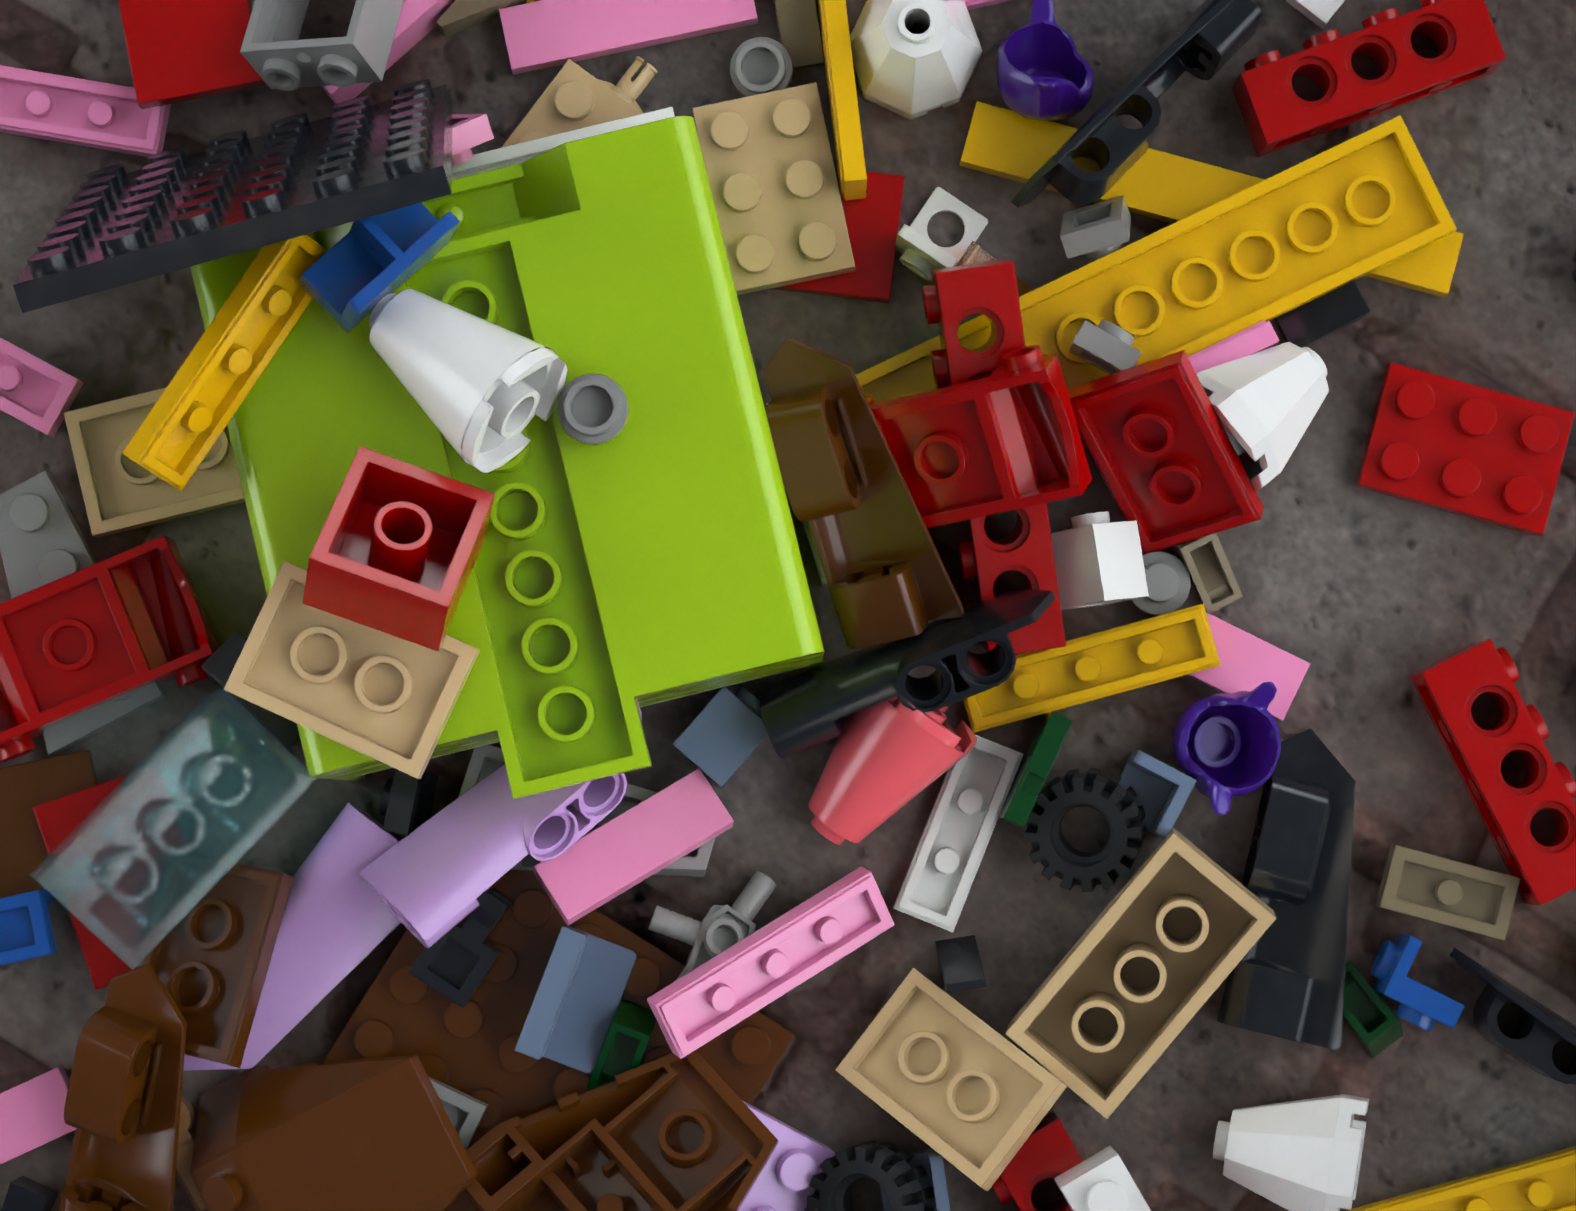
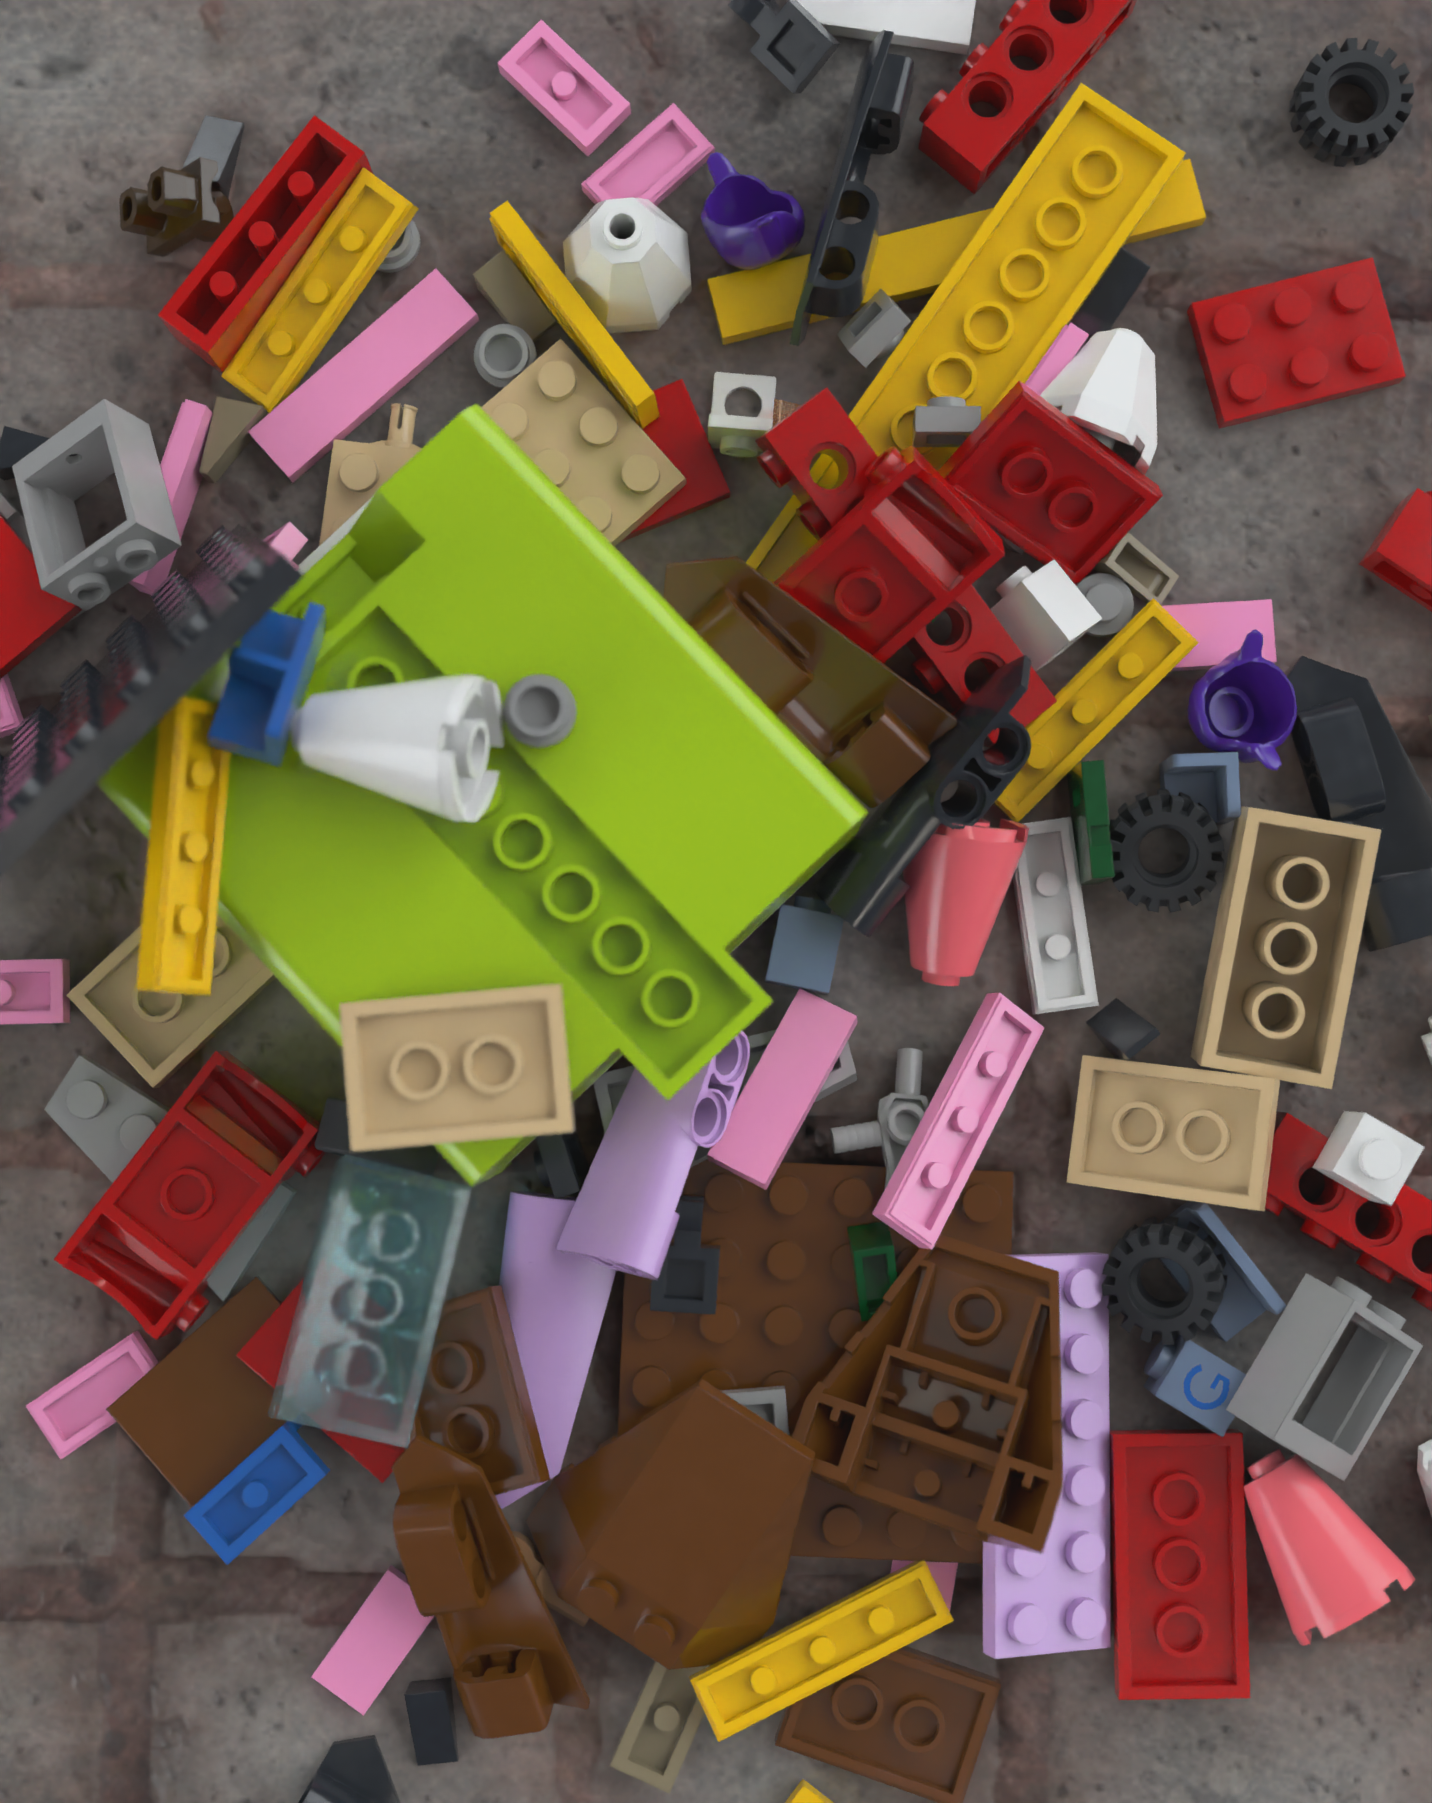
camera: 25 degrees left, 0 degrees up
red brick [302,446,495,651] -> none
sand blue panel [514,925,637,1073] -> none

